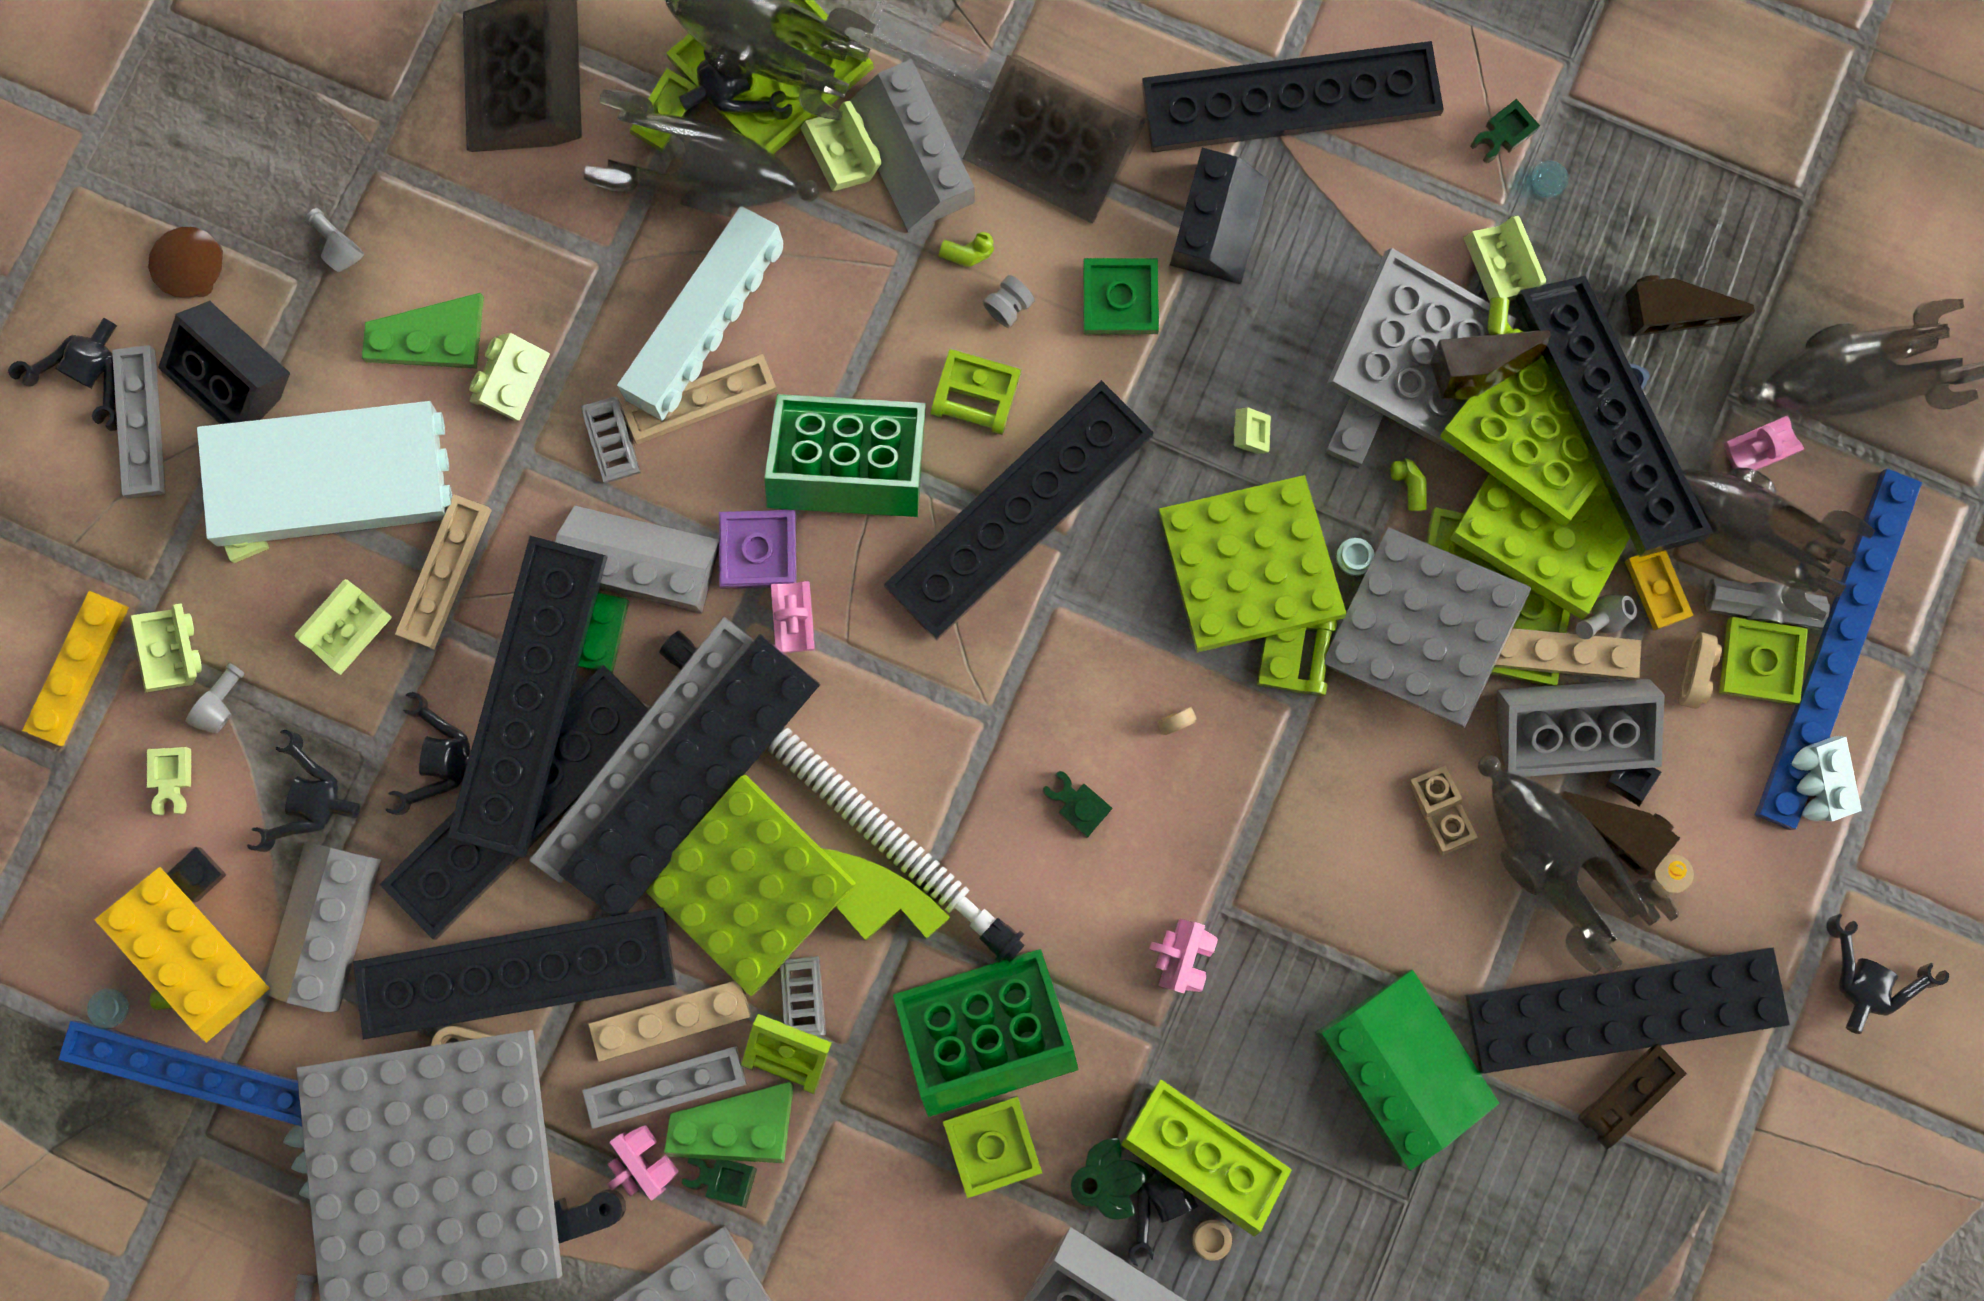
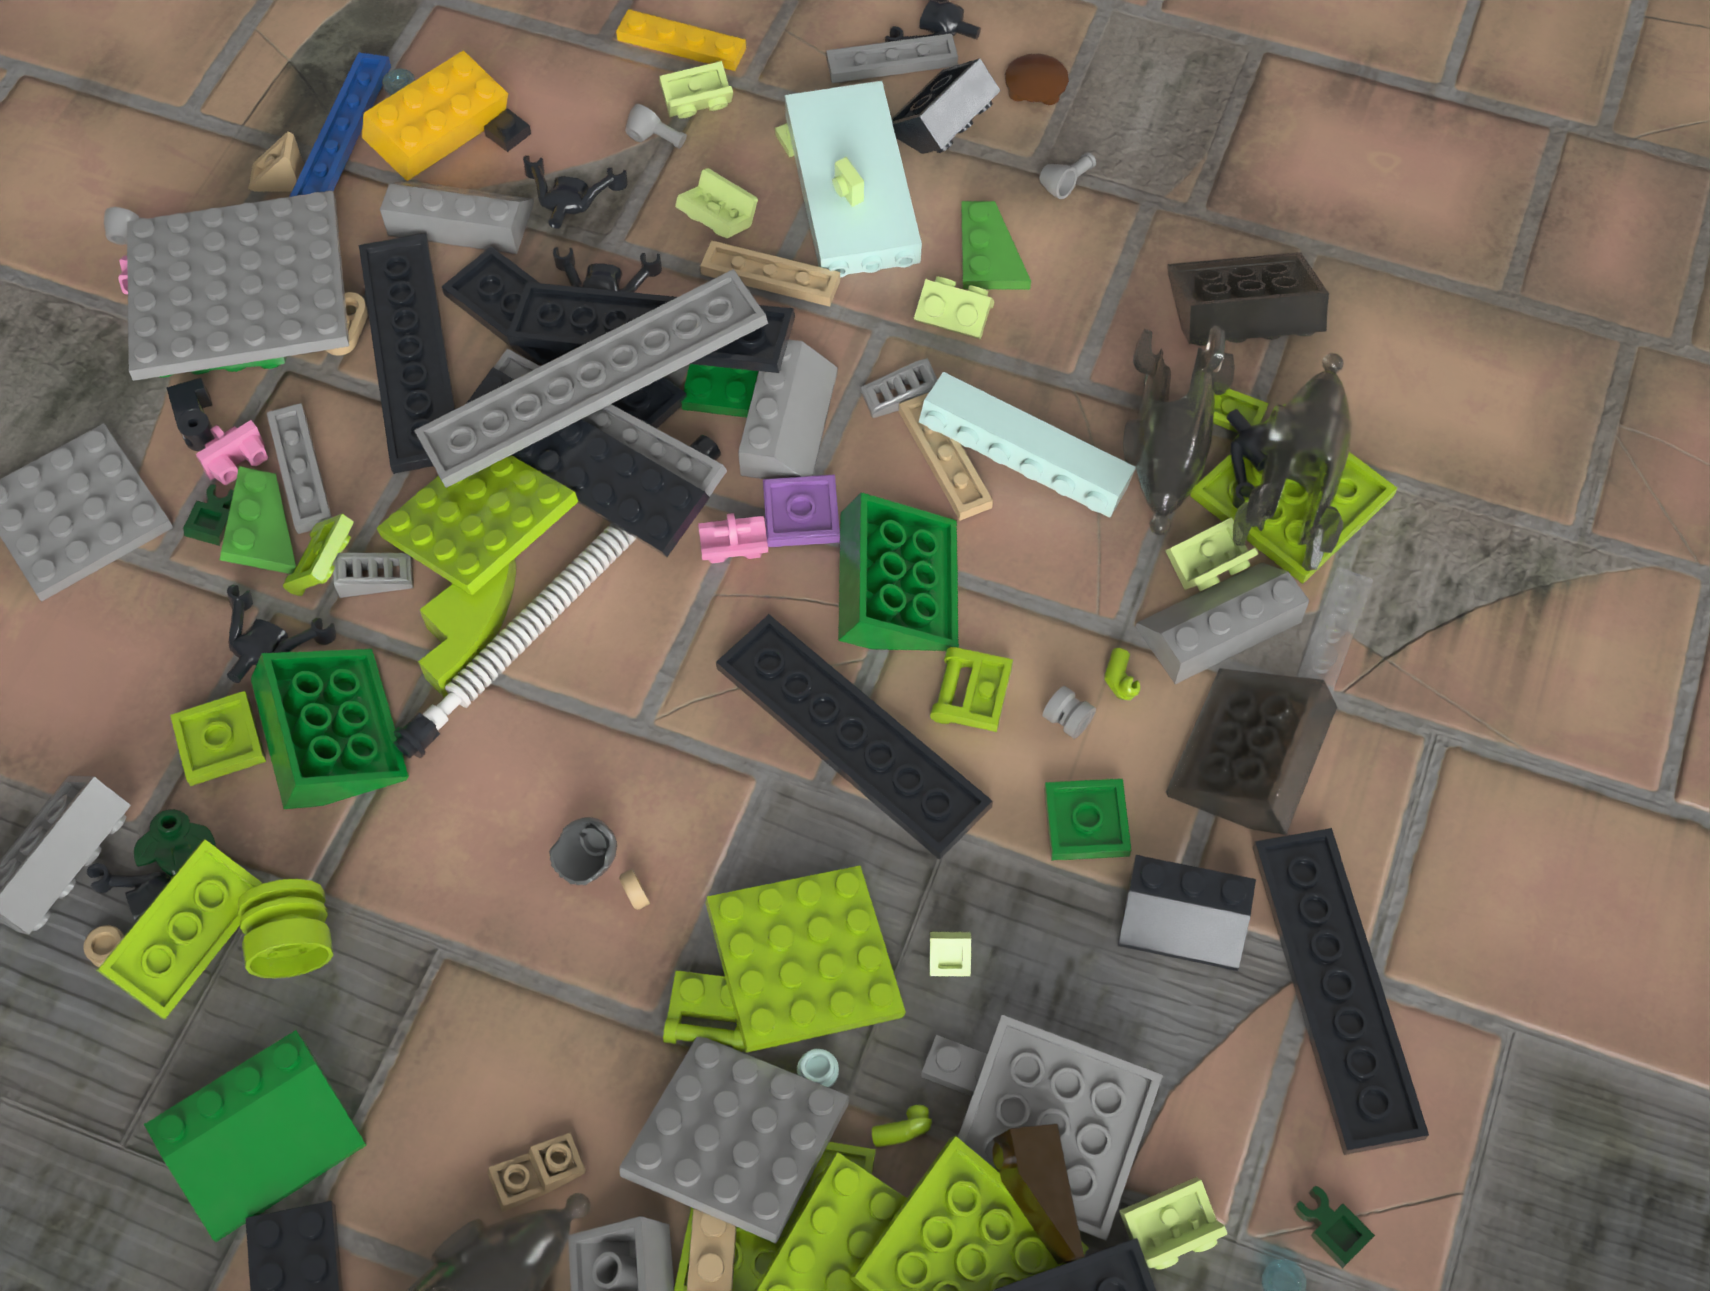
camera: 90 degrees right, 20 degrees down
yellowish green plate [147,747,191,815] -> none
tan plate [589,981,751,1062] -> none
dark green plate [1043,771,1113,838] -> none
bright pink hips [1149,919,1218,993] -> none
lime arm [1487,297,1523,335] -> none
none -> black piece [227,585,336,683]
none -> lime wheel [237,879,333,979]
none -> tan slope [248,132,304,192]
none -> light grey plate [414,269,768,488]
none -> dark grey hair [549,817,617,886]
none -> yellowish green plate [832,157,864,207]

